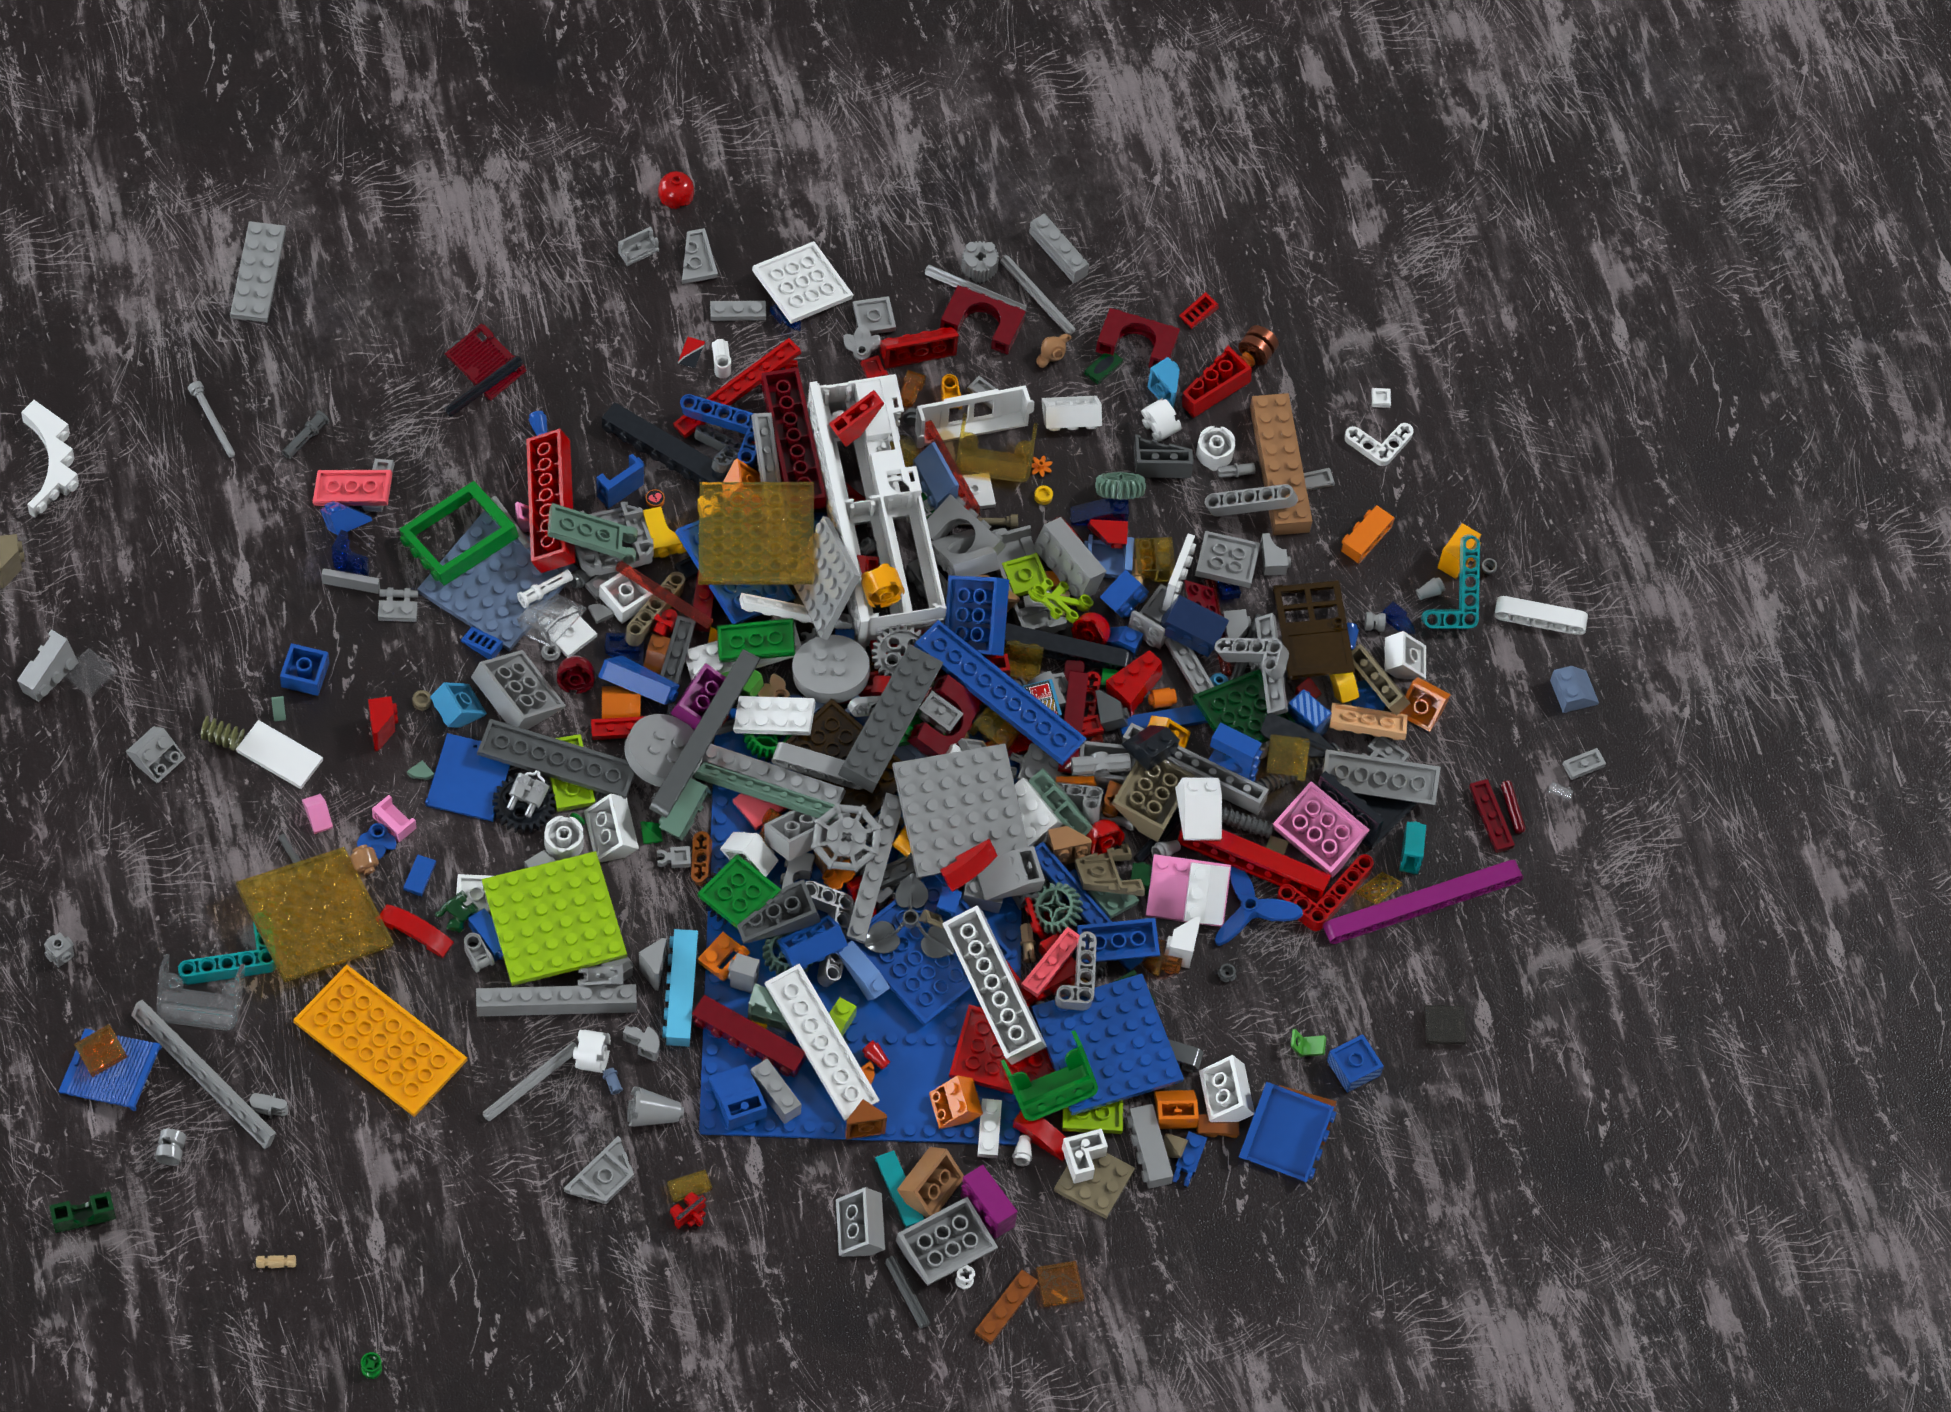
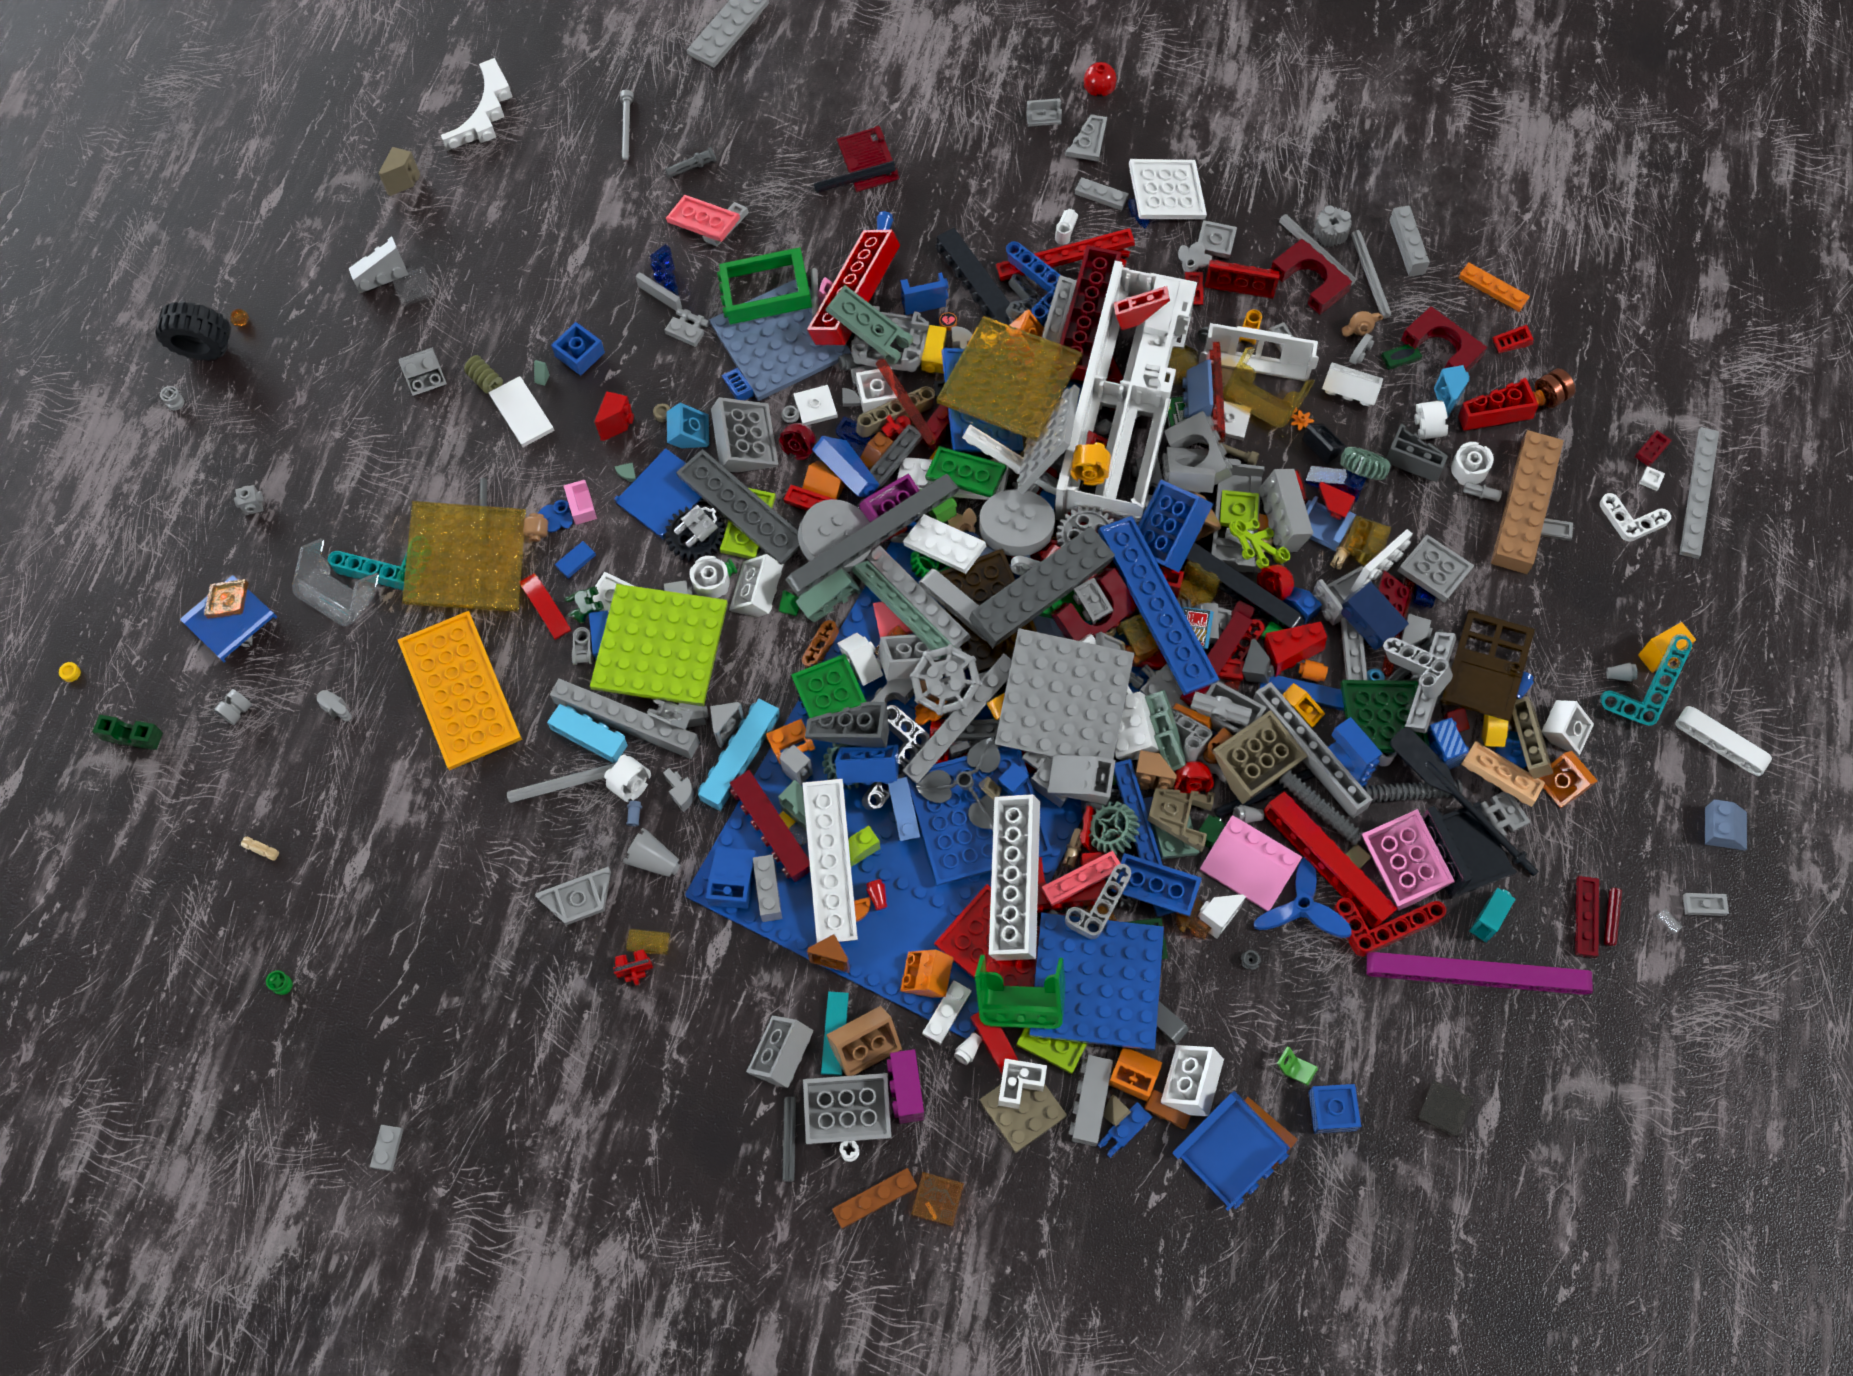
camera: 35 degrees right, 5 degrees up
light grey plate [131,1000,276,1149] -> none
bright pink slope [302,794,333,834] -> none
blue slope [320,501,372,536] -> none
white pin [517,569,573,608] -> none
clear slope [517,594,587,647] -> none
light grey plate [657,846,691,868] -> none
sticker [678,337,705,368] -> none
clear orange piece [900,370,926,408] -> none
red slope [940,839,998,892] -> none
yellow tile [1034,485,1053,505] -> none
blue brick [1100,569,1149,619] -> none
black slope [1122,725,1180,771] -> none
white slope [1175,778,1222,840] -> none
white slope [1183,862,1230,925] -> none
light grey beam [1205,484,1298,516] -> none
light grey arch [1260,533,1291,575] -> none
clear yellow bracket [1266,734,1310,781] -> none
light grey plate [1322,749,1441,805] -> none
orange brick [1341,505,1394,564] -> none
clear yellow window [1356,872,1403,904] -> none
light grey wheel [1364,612,1386,632] -> none
clear blue plate [1381,602,1416,634] -> none
light grey hinge [1482,558,1497,574] -> none
none -> medium azure brick [547,704,628,763]
none -> light grey brick [951,326,974,349]
none -> black slope [1302,423,1347,464]
none -> light grey plate [1349,333,1375,365]
none -> orange plate [1458,262,1530,312]
none -> dark red plate [1634,430,1672,467]
none -> light grey plate [1679,427,1719,559]

